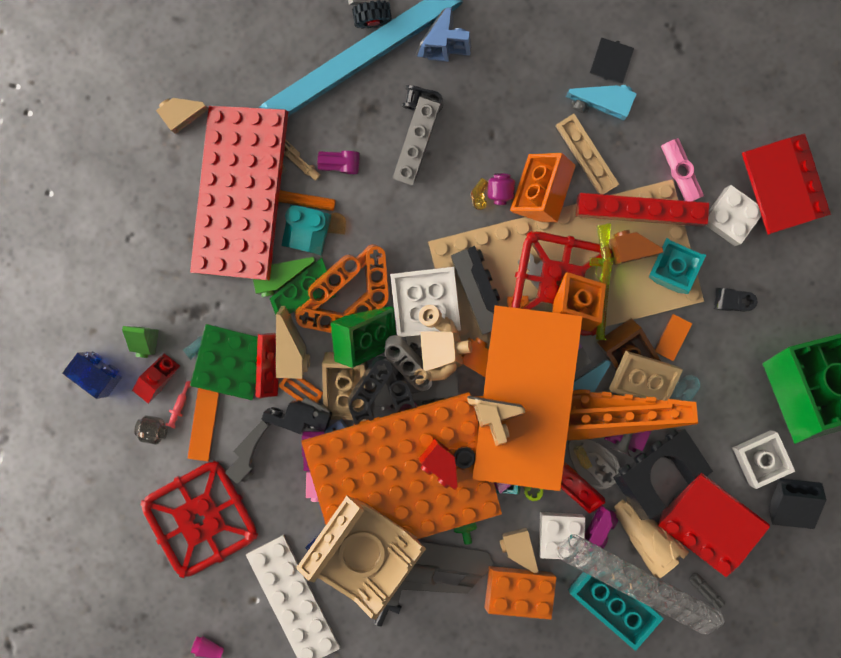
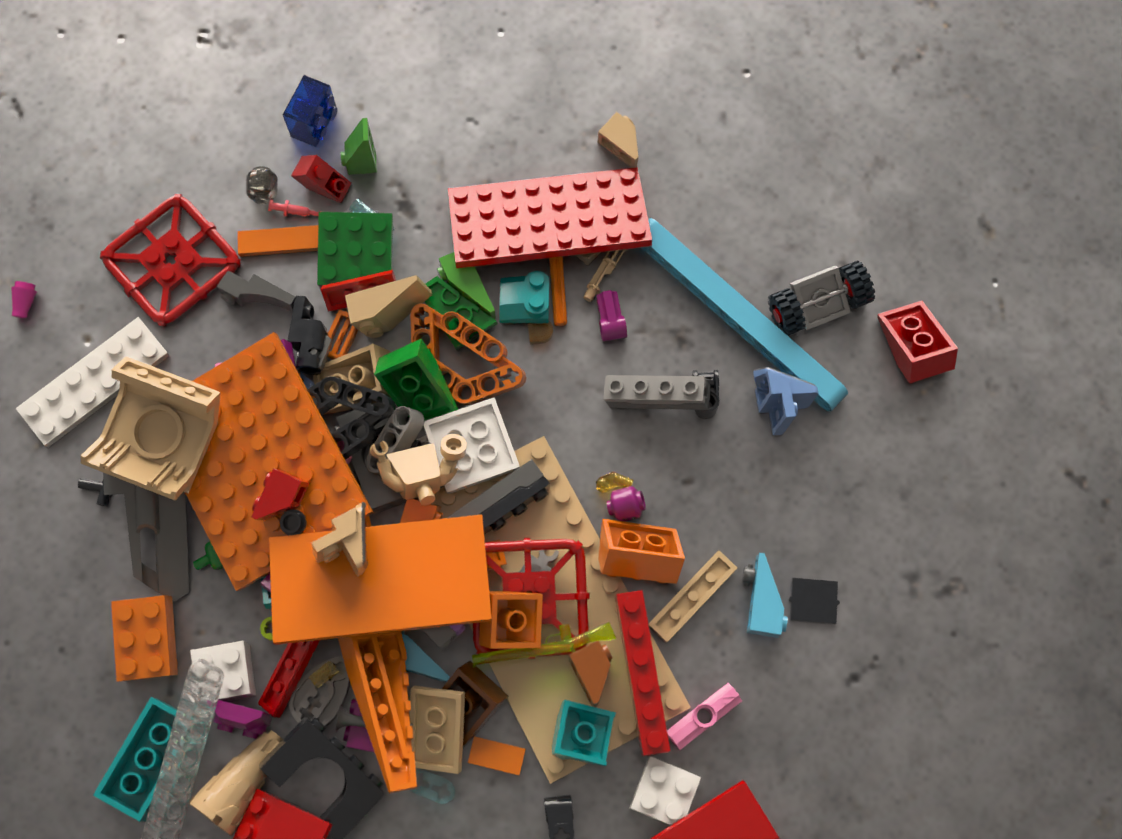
camera: 75 degrees right, 15 degrees down
tan slope [499,528,538,573] -> none

